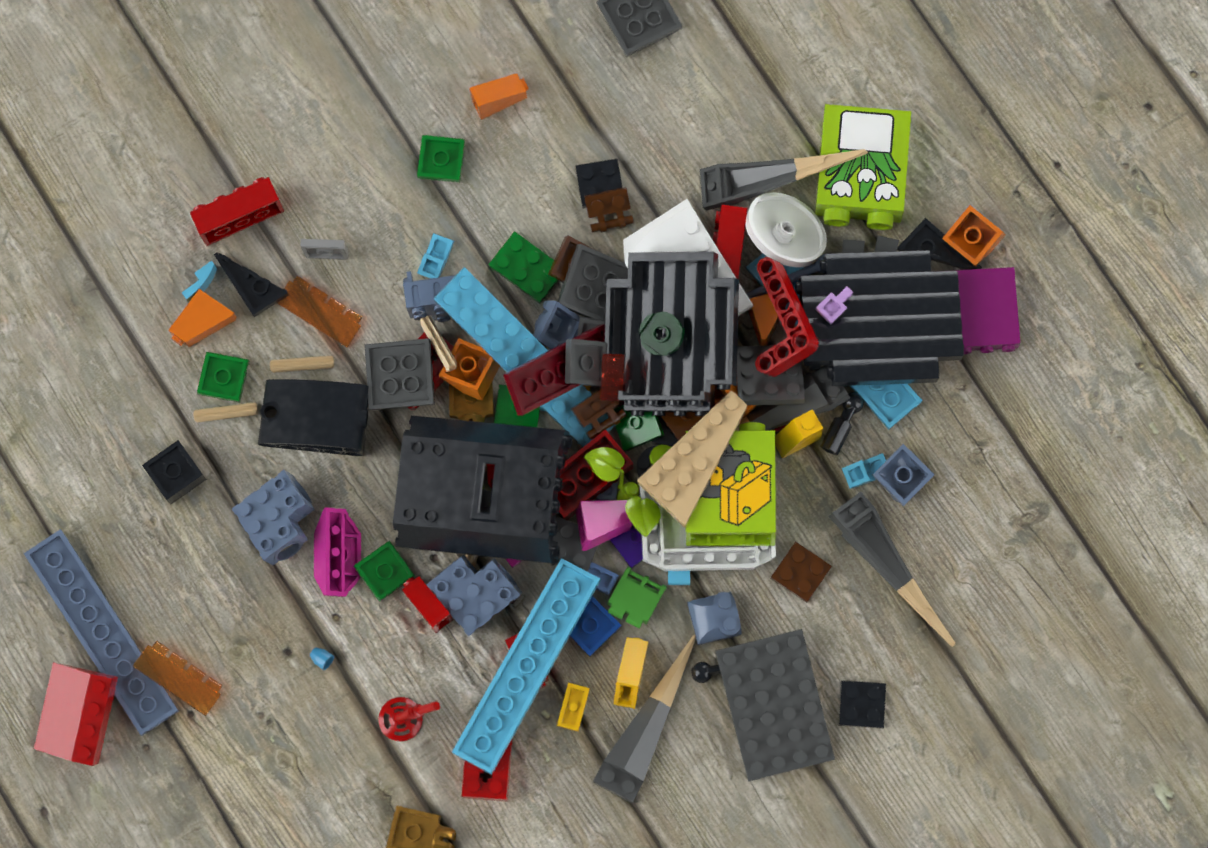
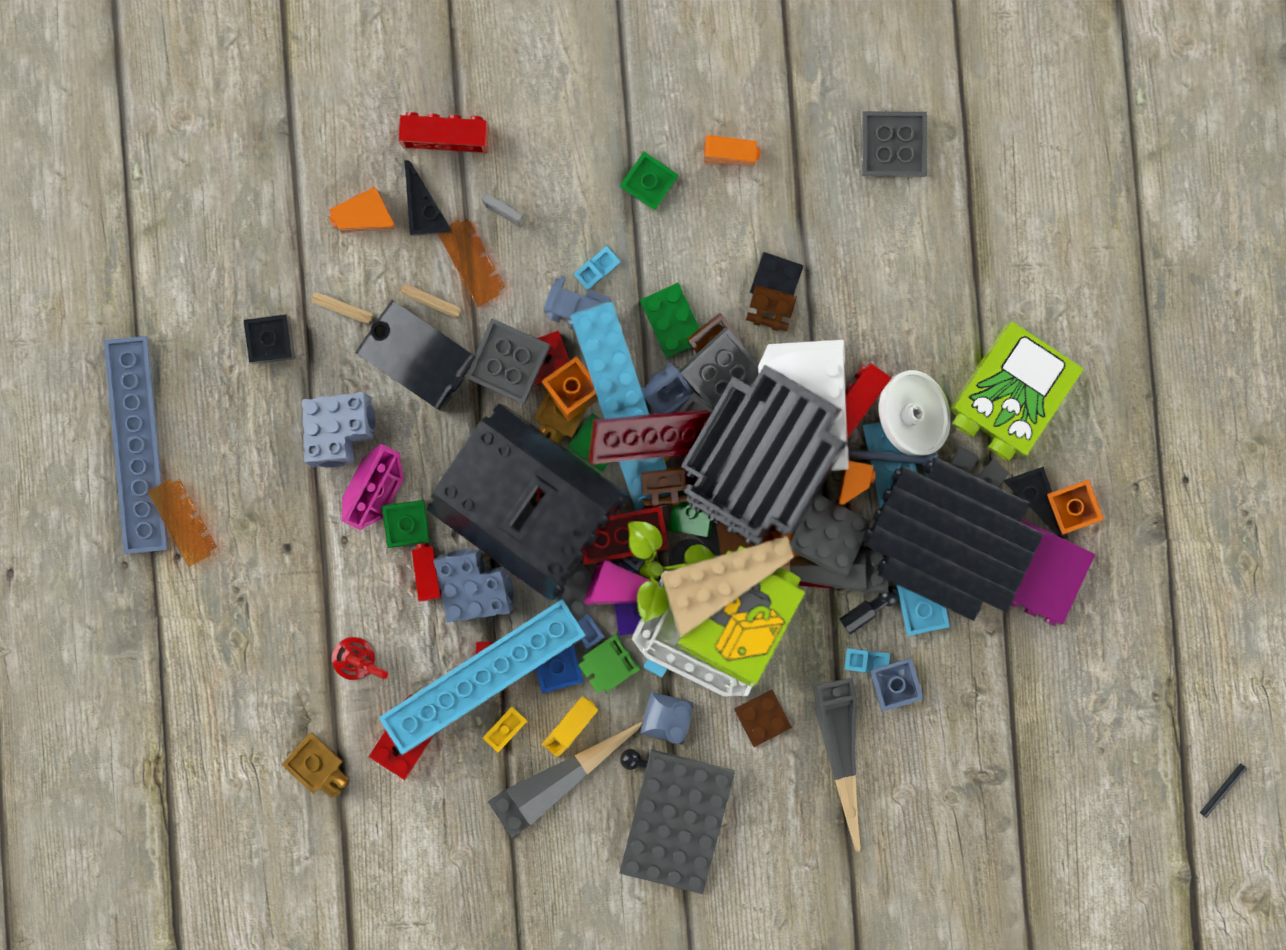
camera: 15 degrees right, 10 degrees up
slope [34,662,118,766] -> none
medium azure slope [181,261,217,303] -> none
green plate [197,352,249,403] -> none
dark azure hose [310,647,334,670] -> none
tan axle [420,316,457,371] -> none
dark grey plate [565,339,607,387] -> none
clear red slope [601,354,624,401] -> none
dark green plate [639,312,685,356] -> none
dark grey plate [700,149,868,211] -> none
red beam [755,257,819,377] -> none
yellow slope [775,409,823,459] -> none
lavender plate [815,286,853,324] -> none
black plate [839,680,886,729] -> none

